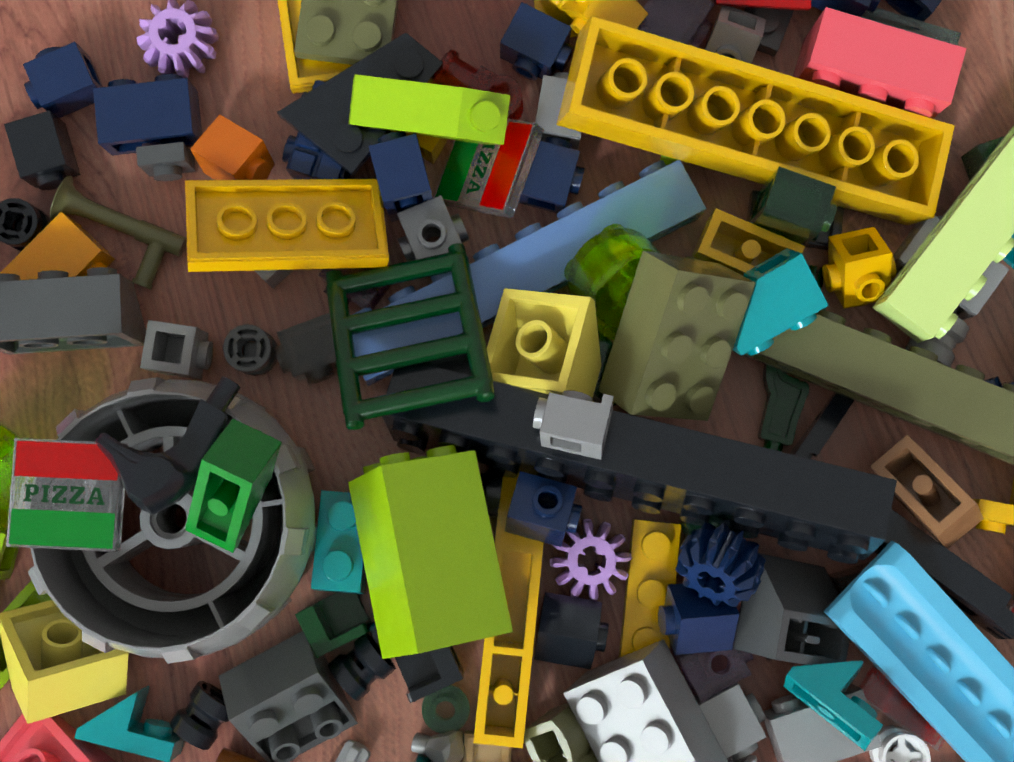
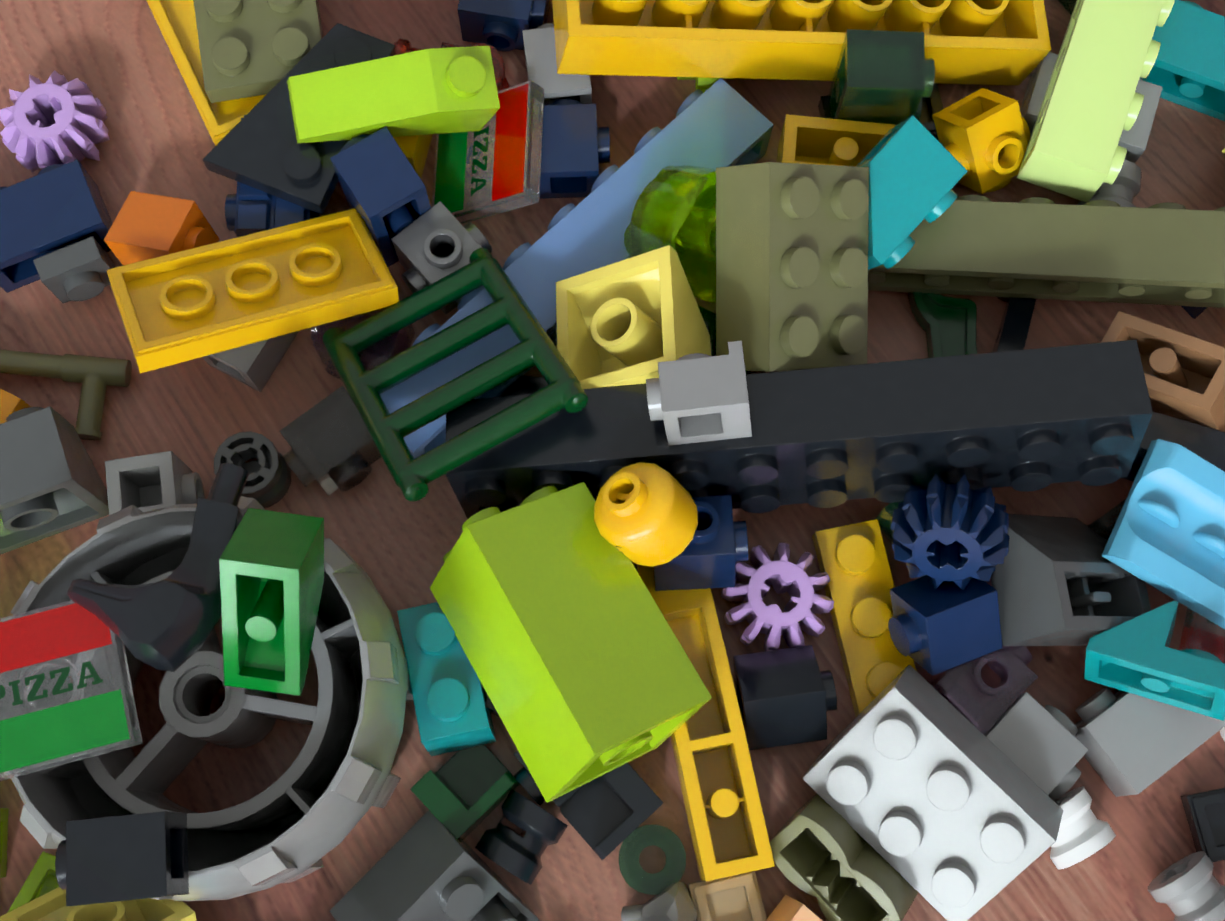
camera: 15 degrees left, 10 degrees down
none -> black brick [55,811,189,907]
none -> yellow head [594,462,698,567]

